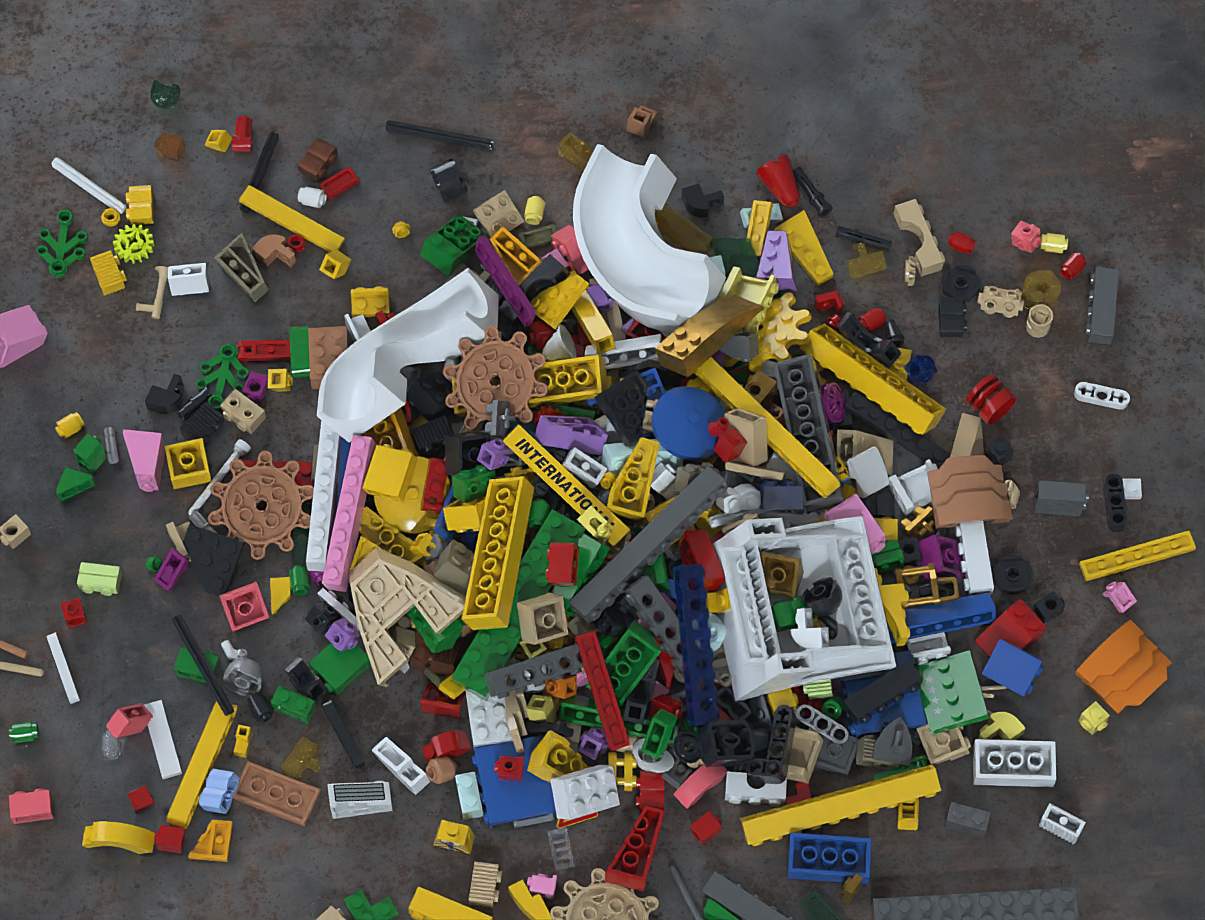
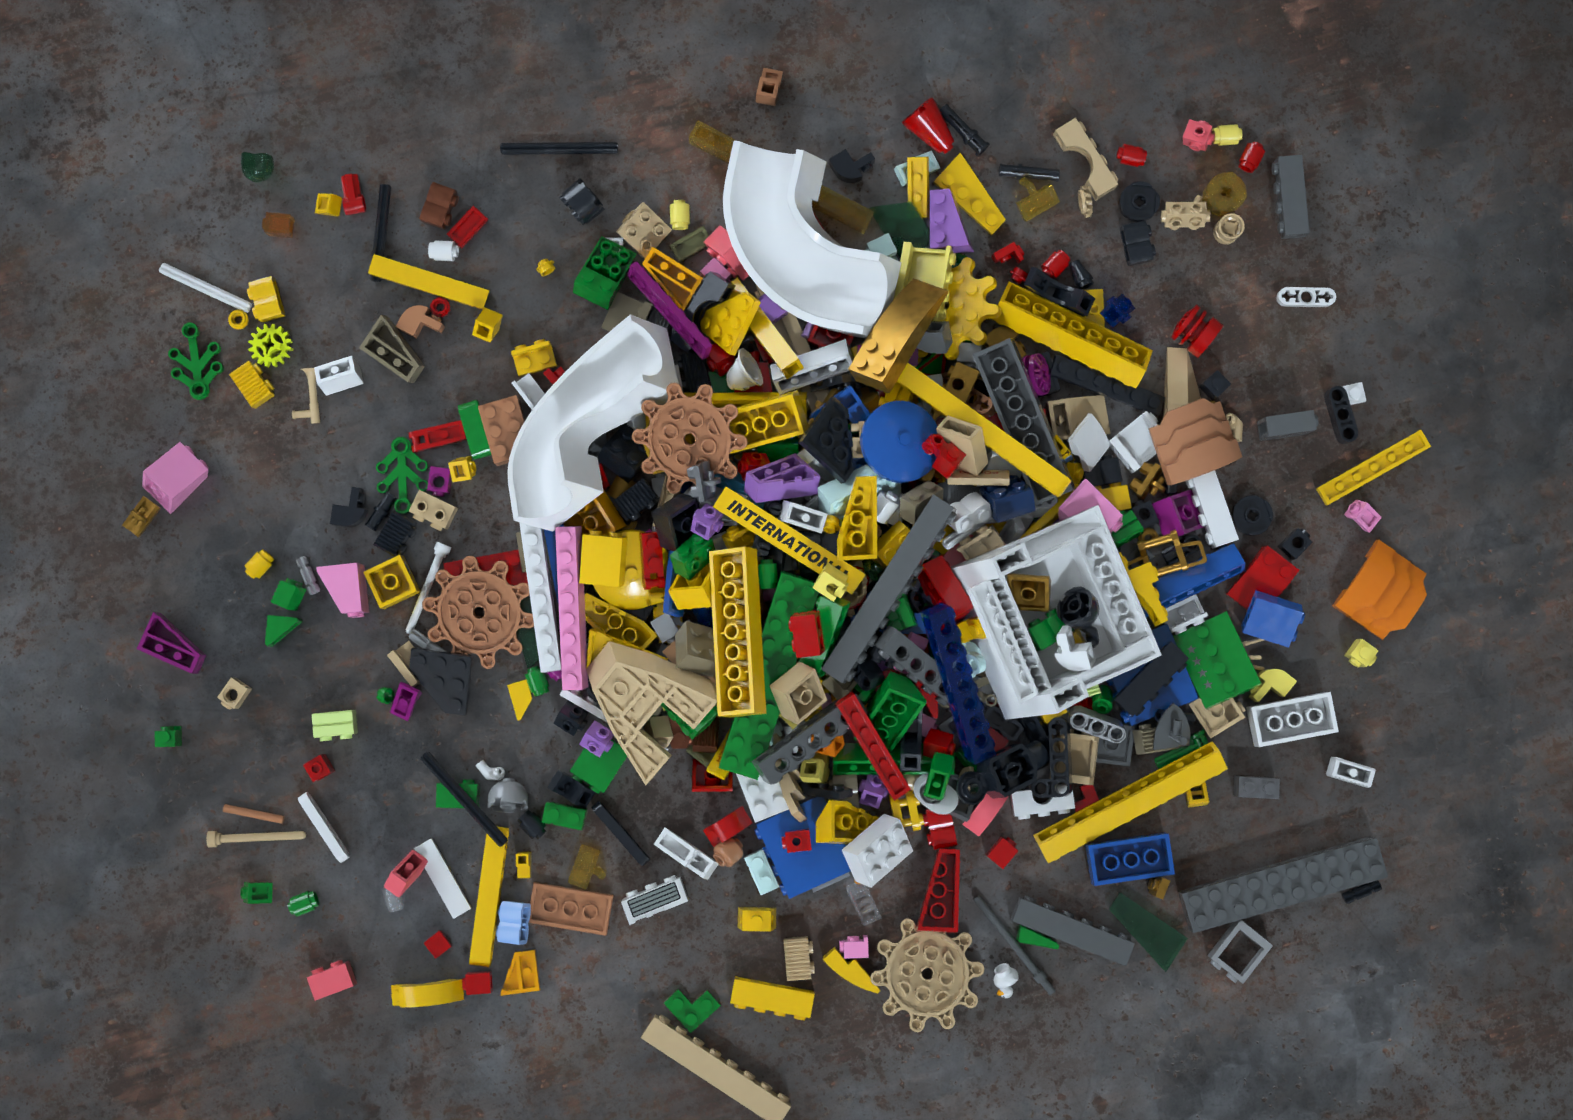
camera: 15 degrees left, 20 degrees up
coral brick [219,582,269,632] -> none
yellow tile [409,533,436,557] -> none

